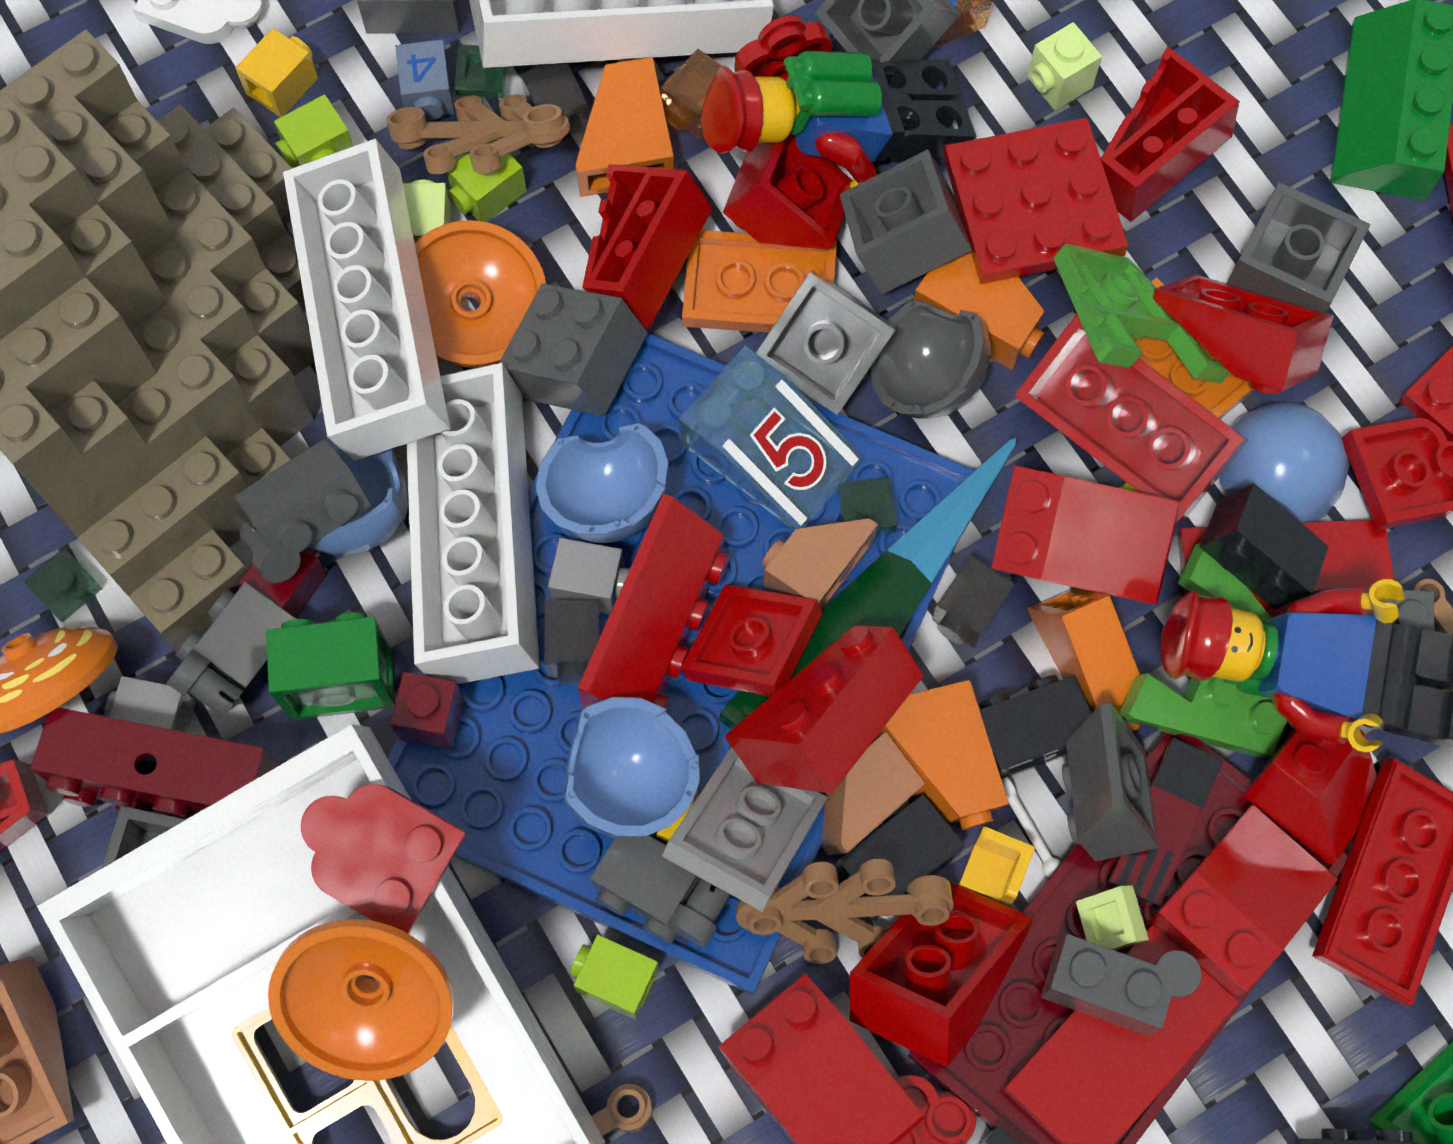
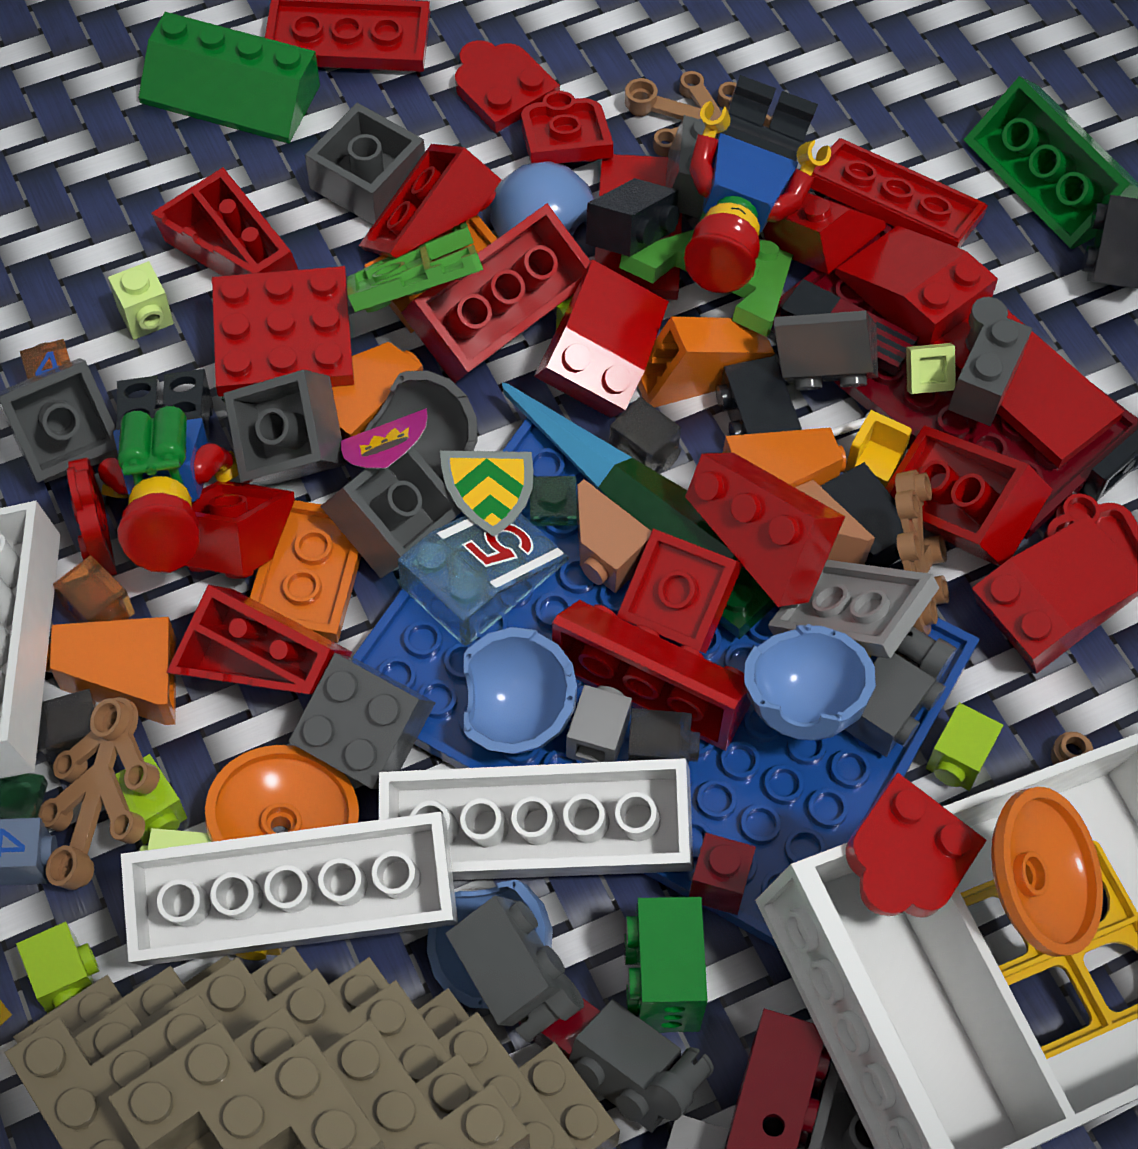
camera: 85 degrees left, 10 degrees down
none -> dark pink sticker [341,408,428,468]
none -> sticker [440,450,534,537]

